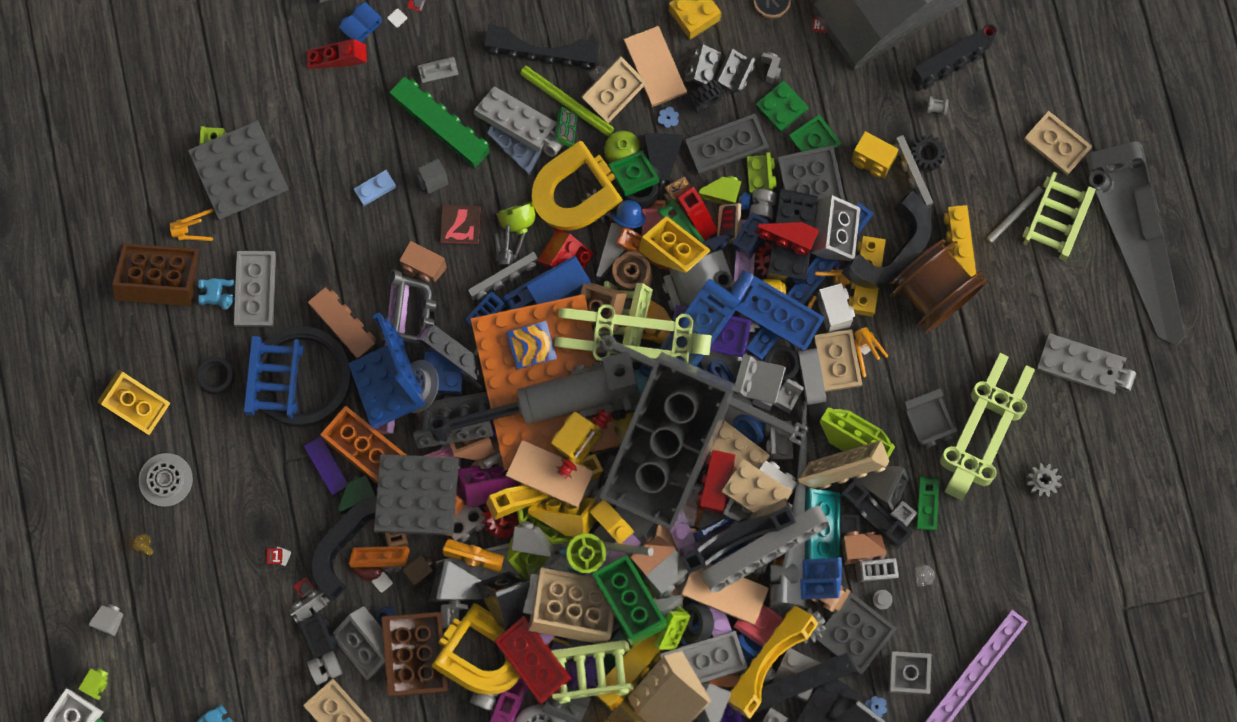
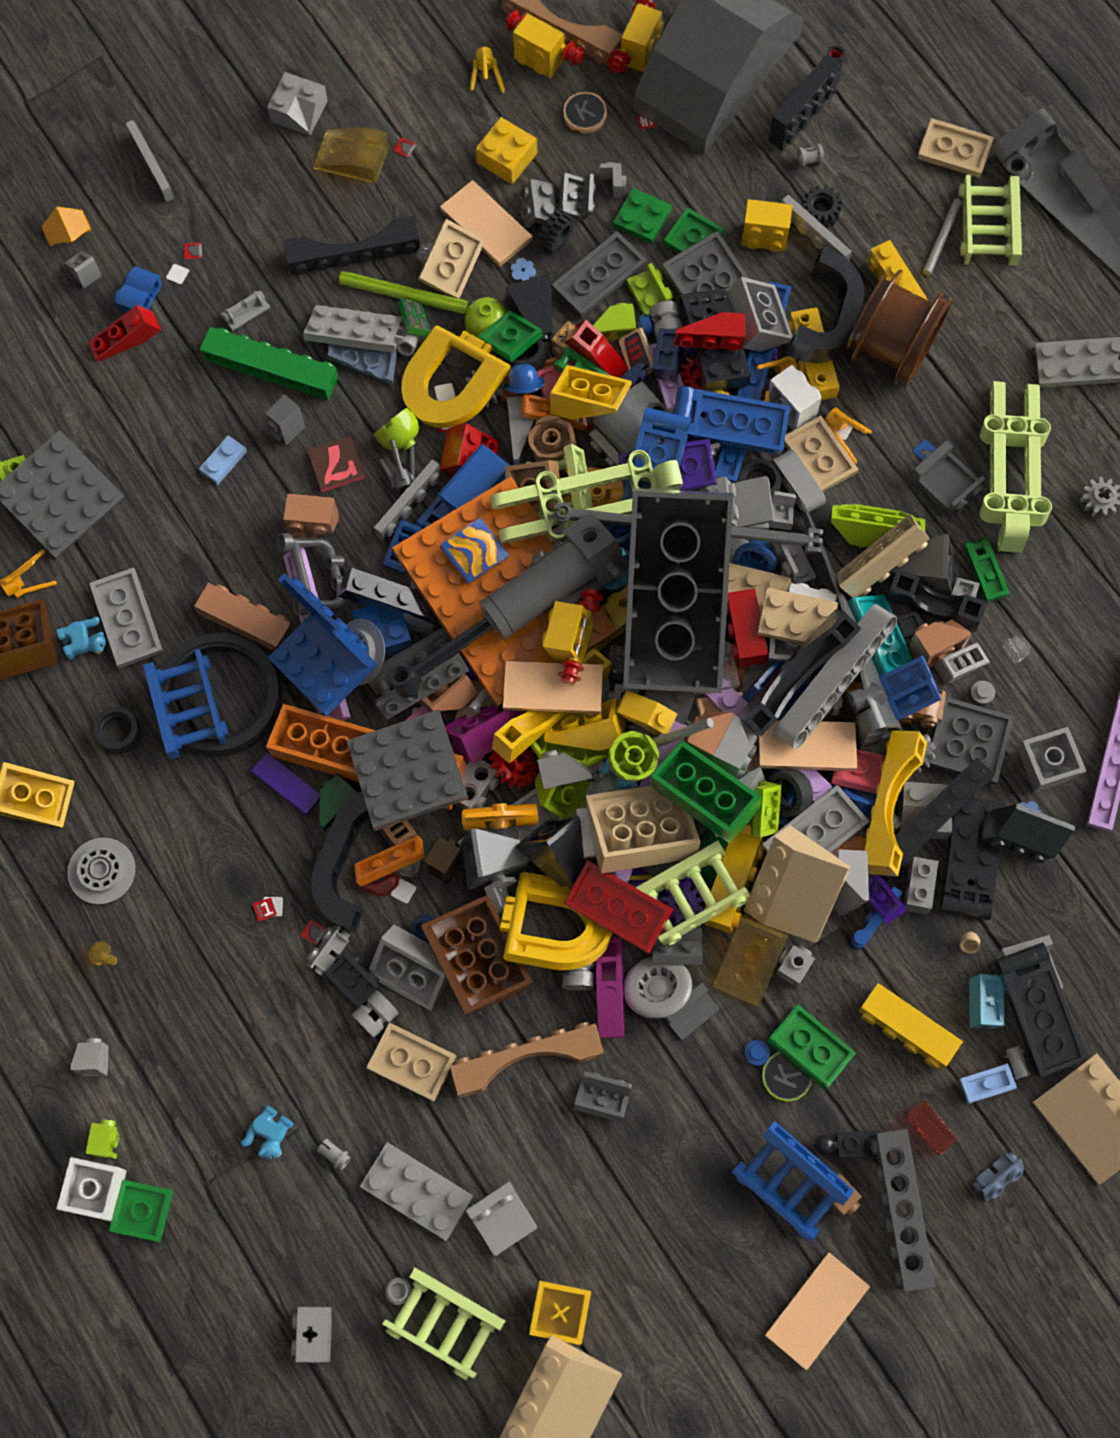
camera: 20 degrees left, 5 degrees down
none -> white sticker [435,383,455,401]
none -> blue sticker [913,440,936,461]

